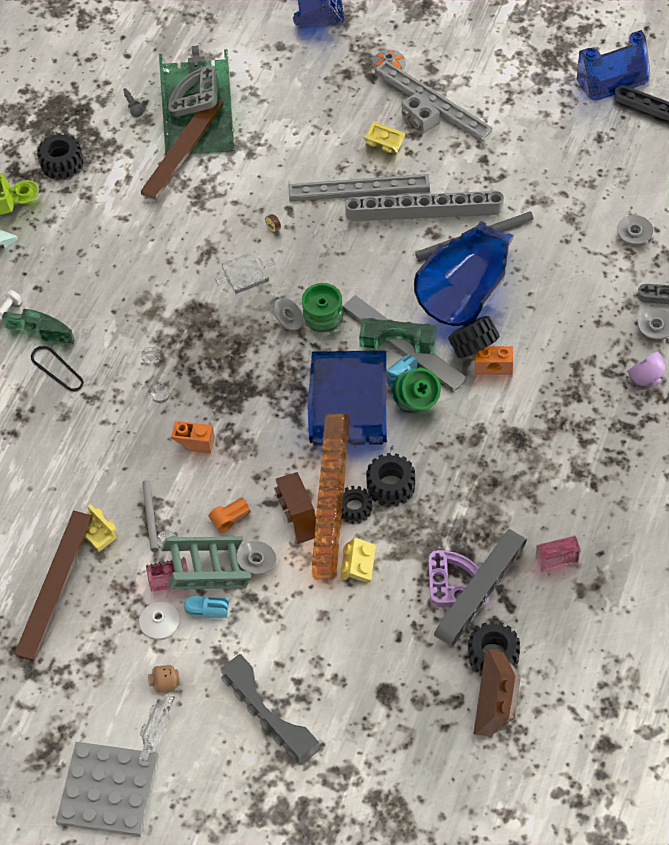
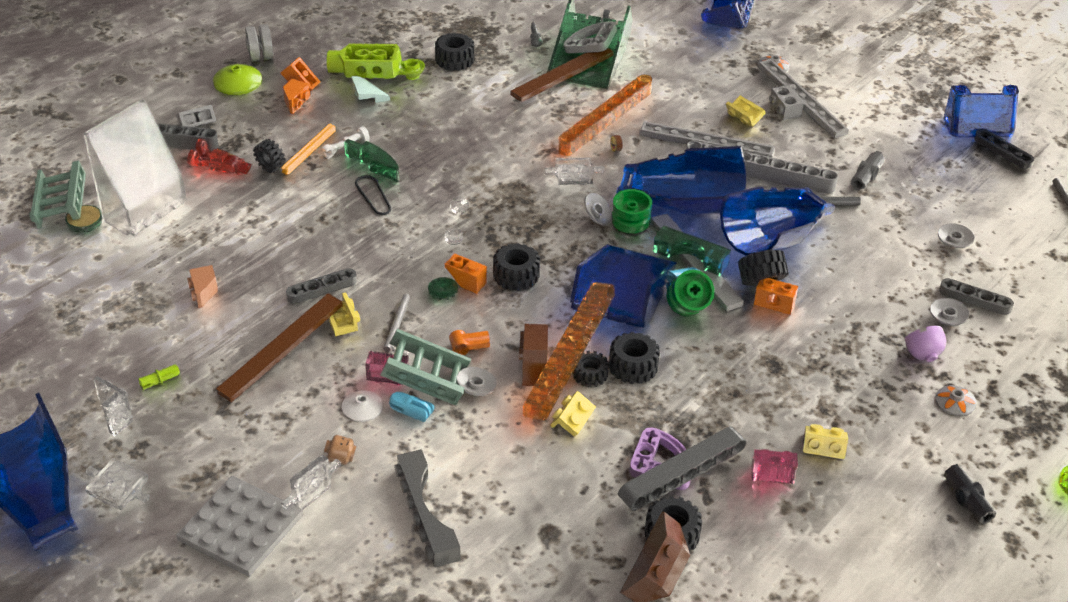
camera: 15 degrees right, 15 degrees down
none -> dark grey beam [286,268,357,304]
none -> clear green gear [428,277,458,301]
none -> black tyre [493,243,540,291]
none -> clear orange beam [558,74,652,156]
none -> clear blue windscreen [616,146,746,215]
none -> light yellow bracket [803,424,848,459]
none -> dark grey piece [851,151,885,191]

